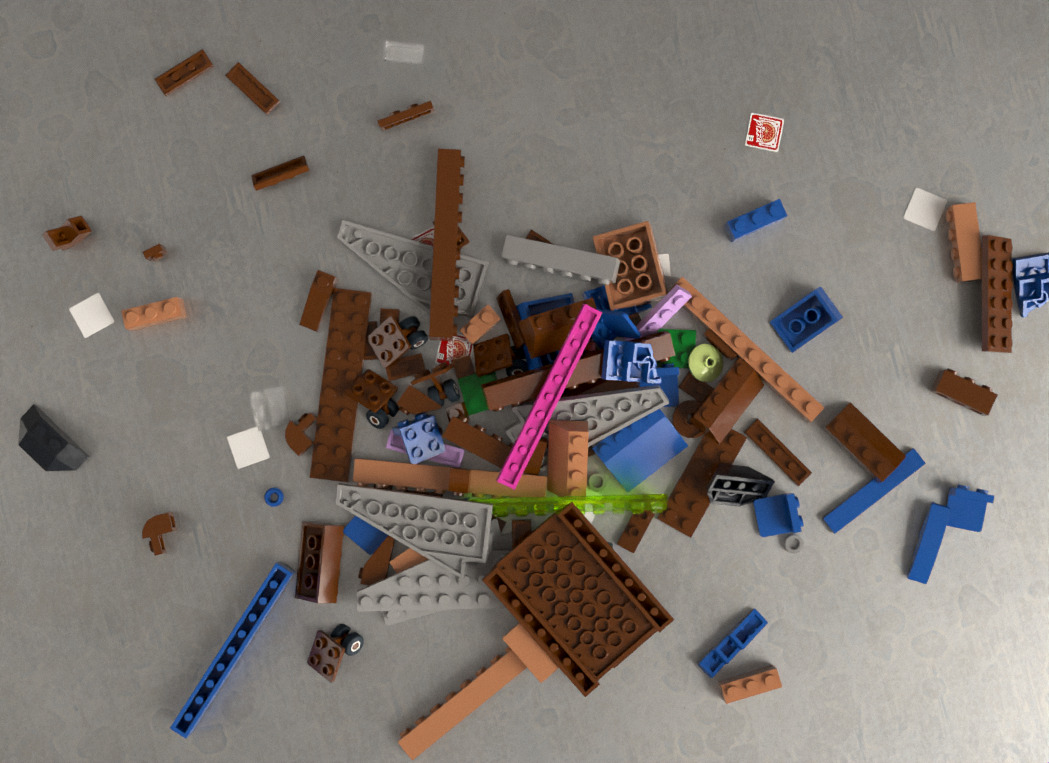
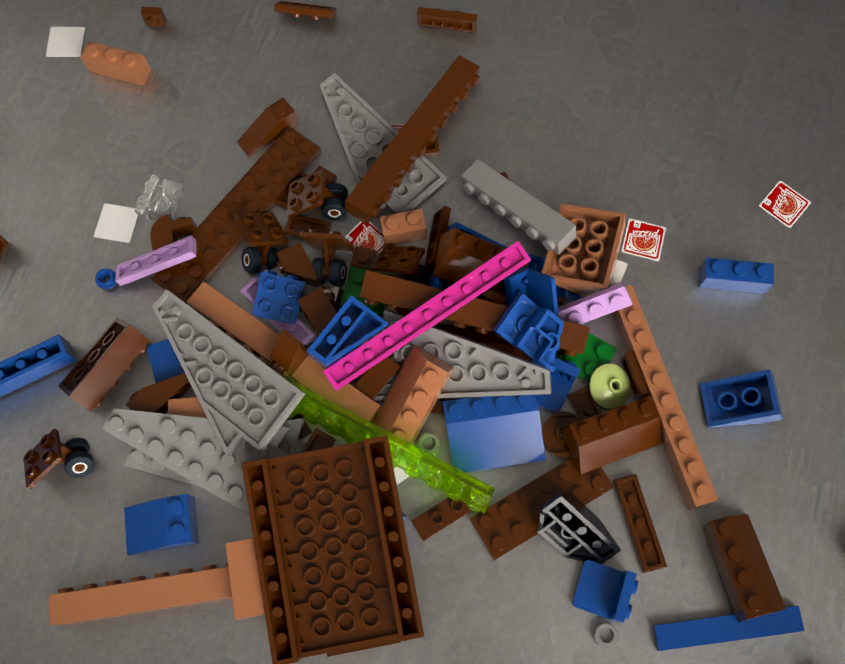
camera: 25 degrees right, 15 degrees down
none -> lavender plate [115,235,196,286]
none -> blue slope [124,494,199,556]
none -> blue wedge [307,295,389,369]
none -> sticker [621,218,666,261]

